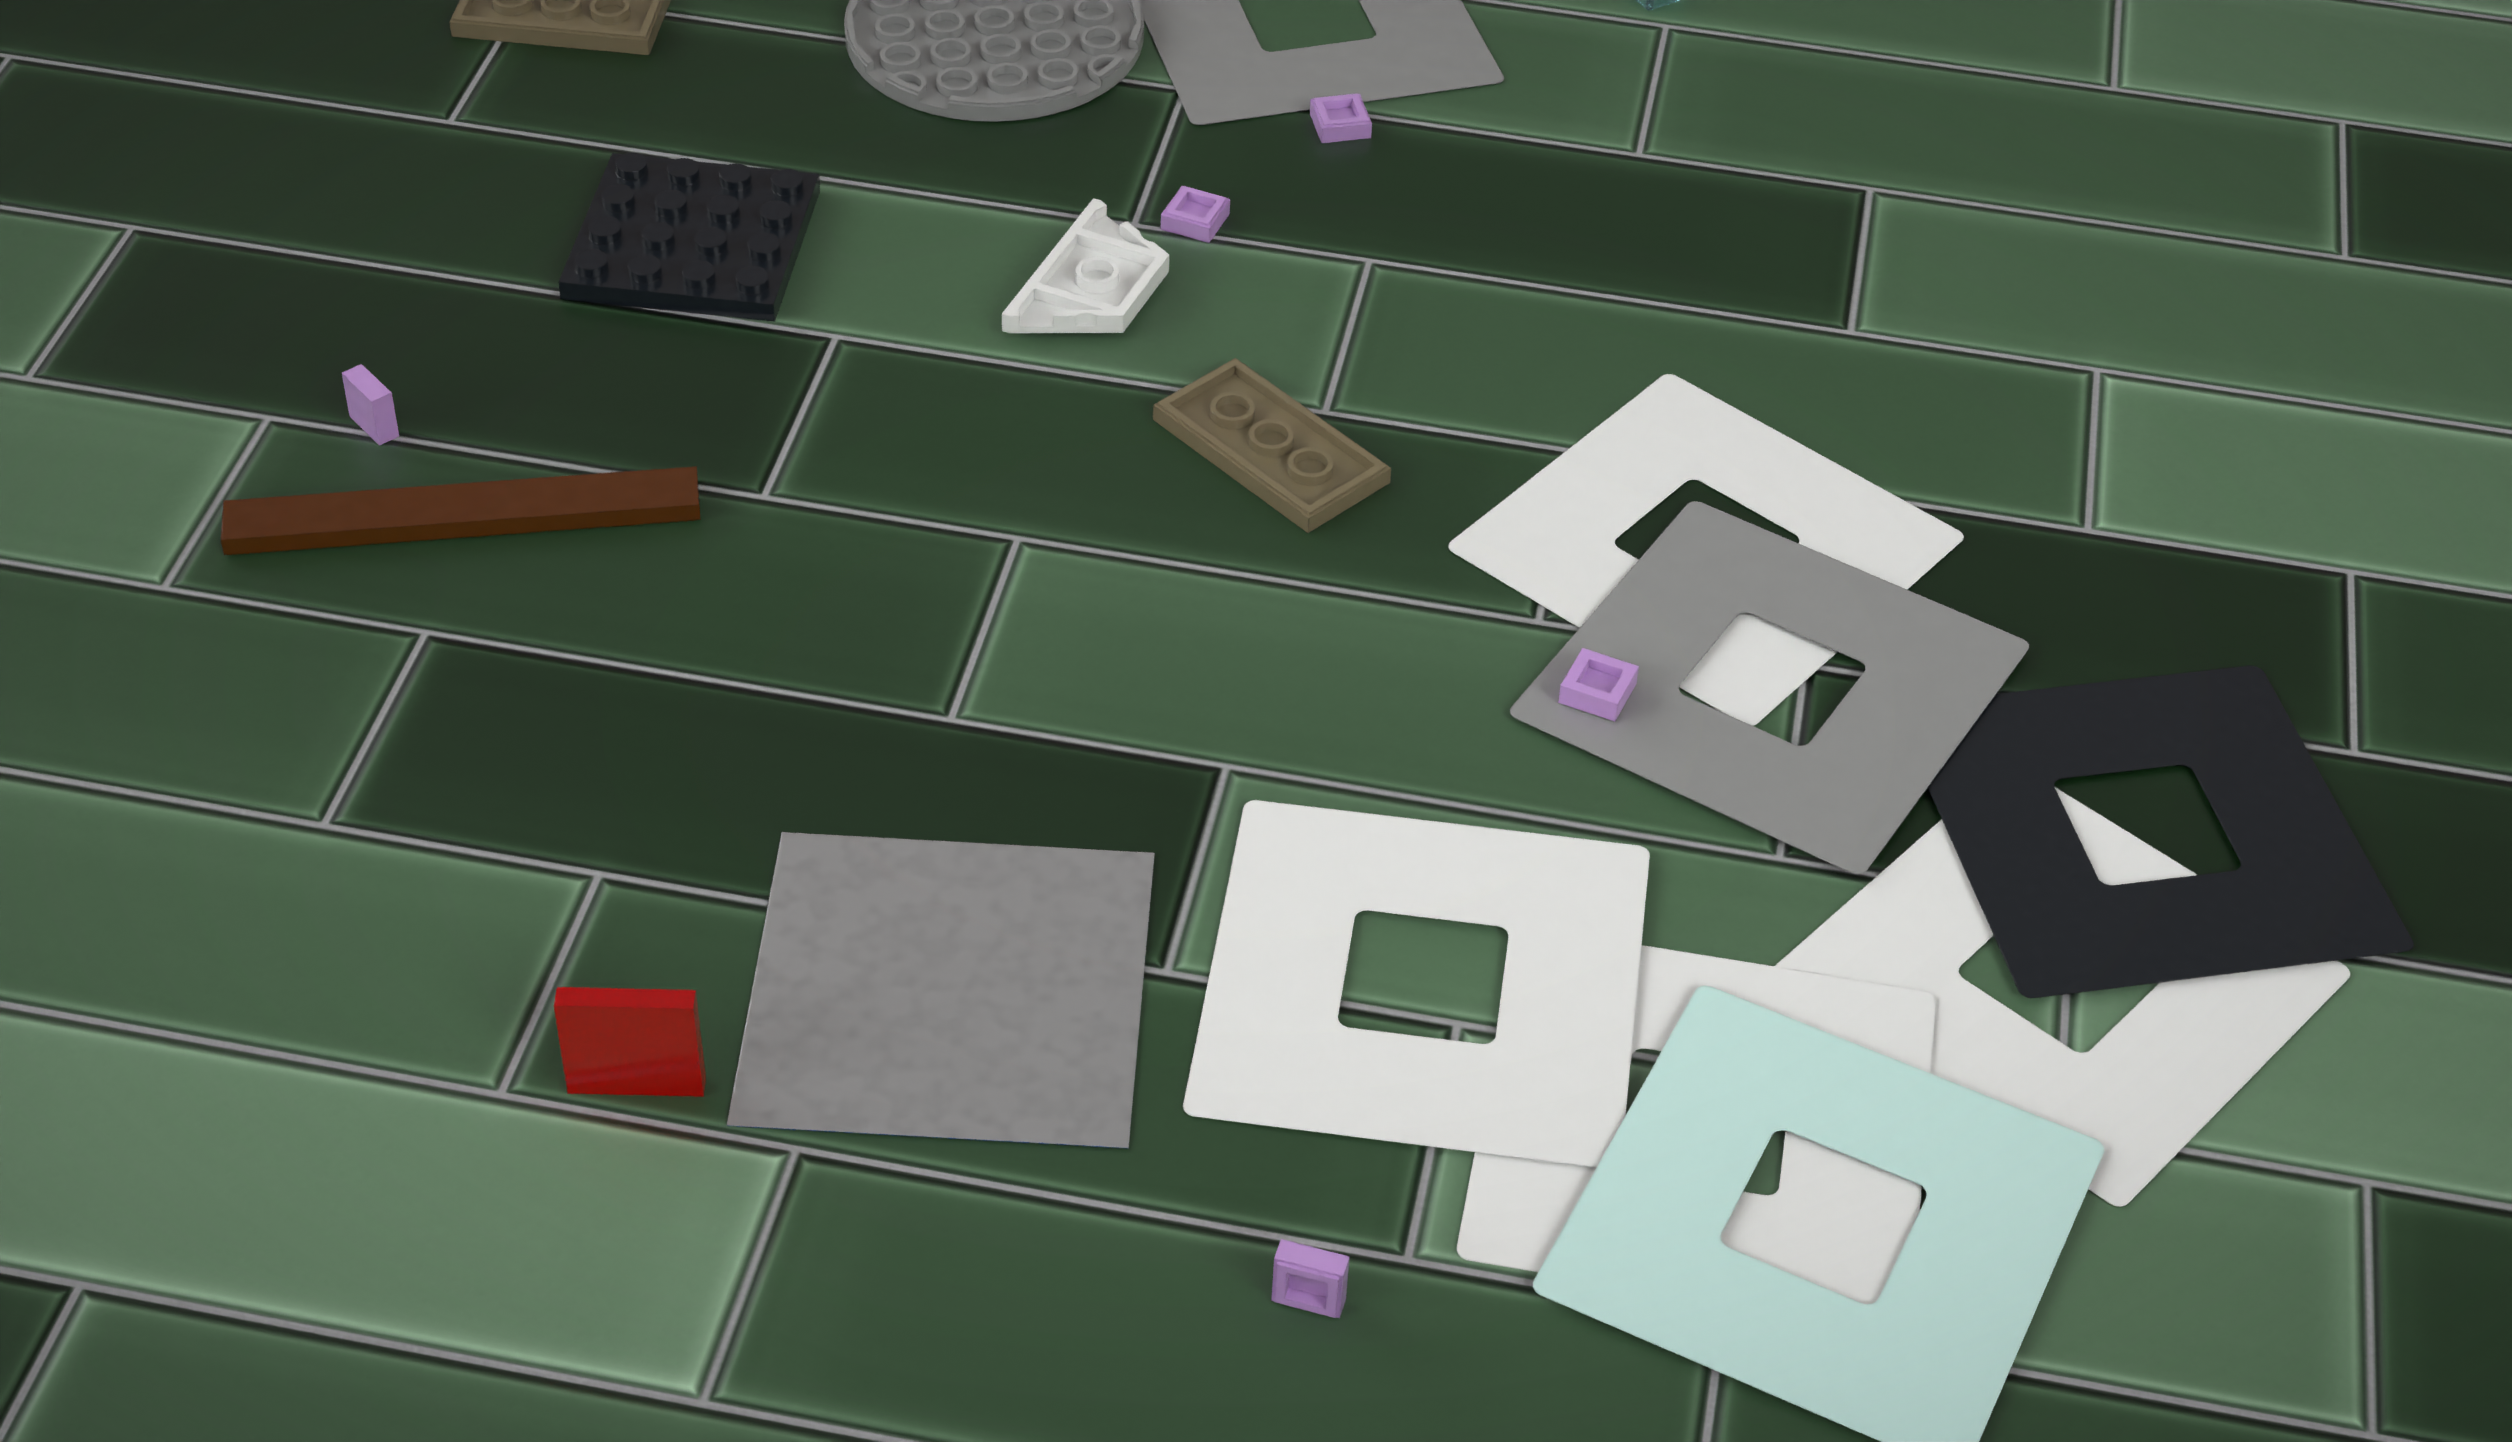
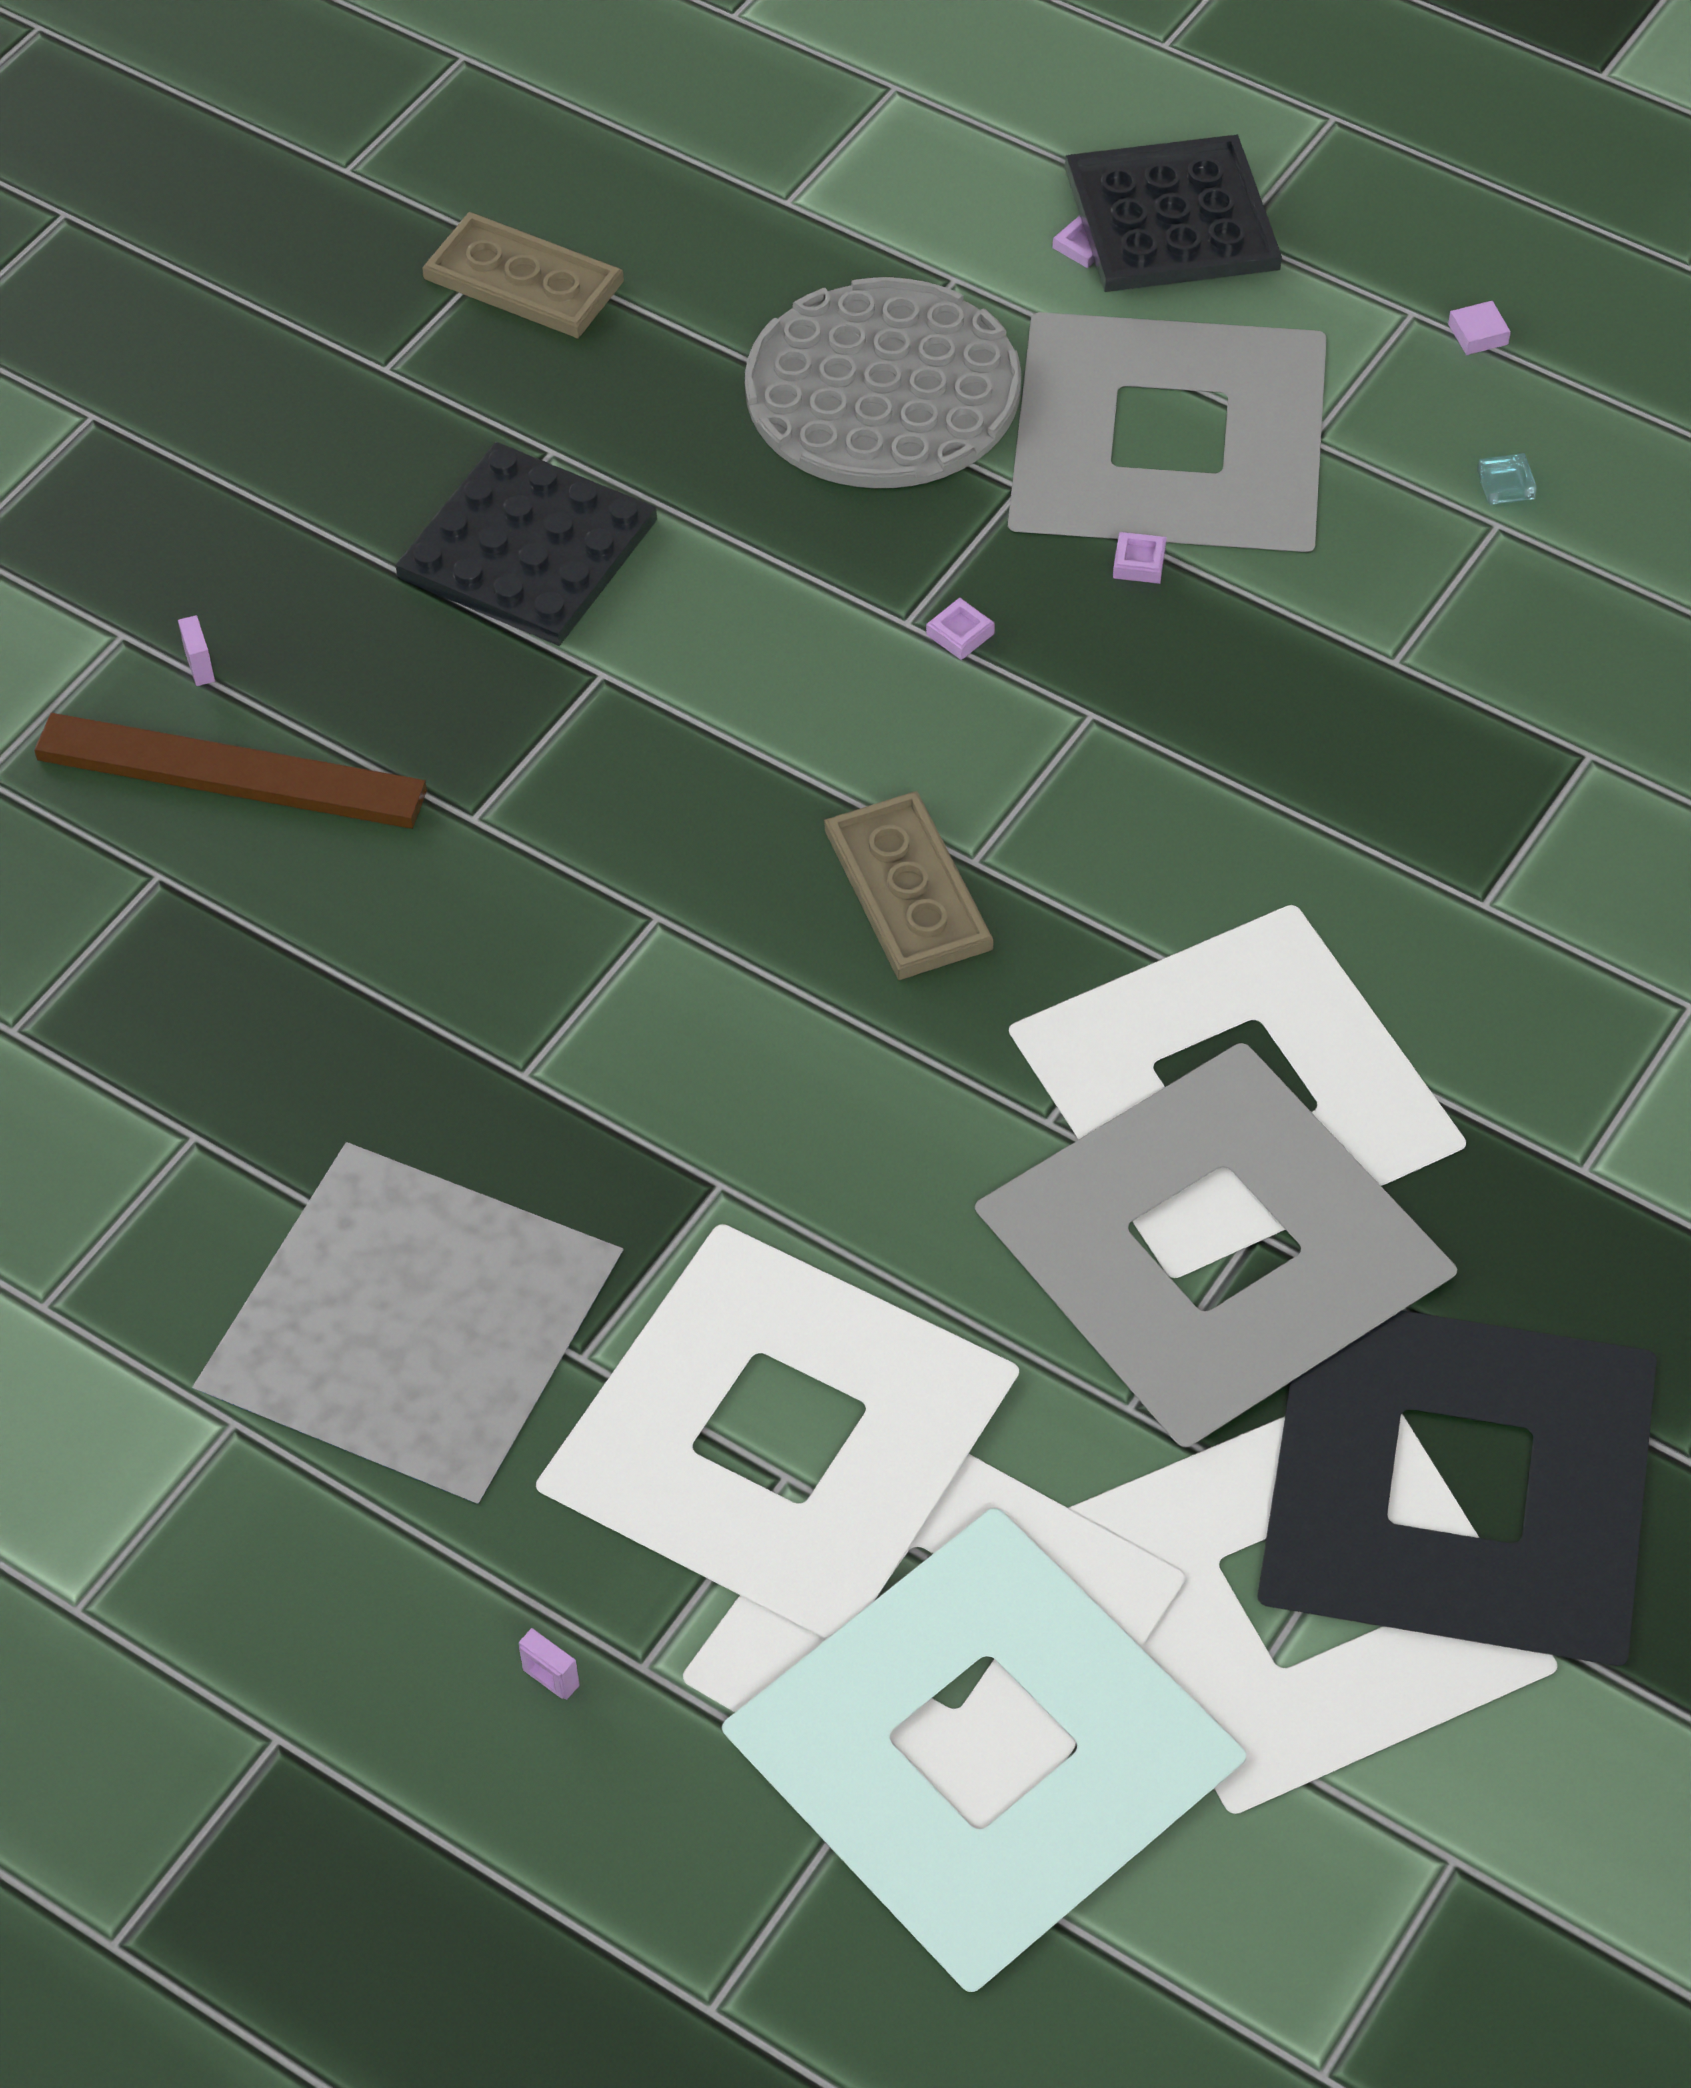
camera: 25 degrees right, 10 degrees up
red tile [554,987,706,1097] -> none
white wing [1002,198,1169,333] -> none
lavender tile [1558,648,1639,722] -> none

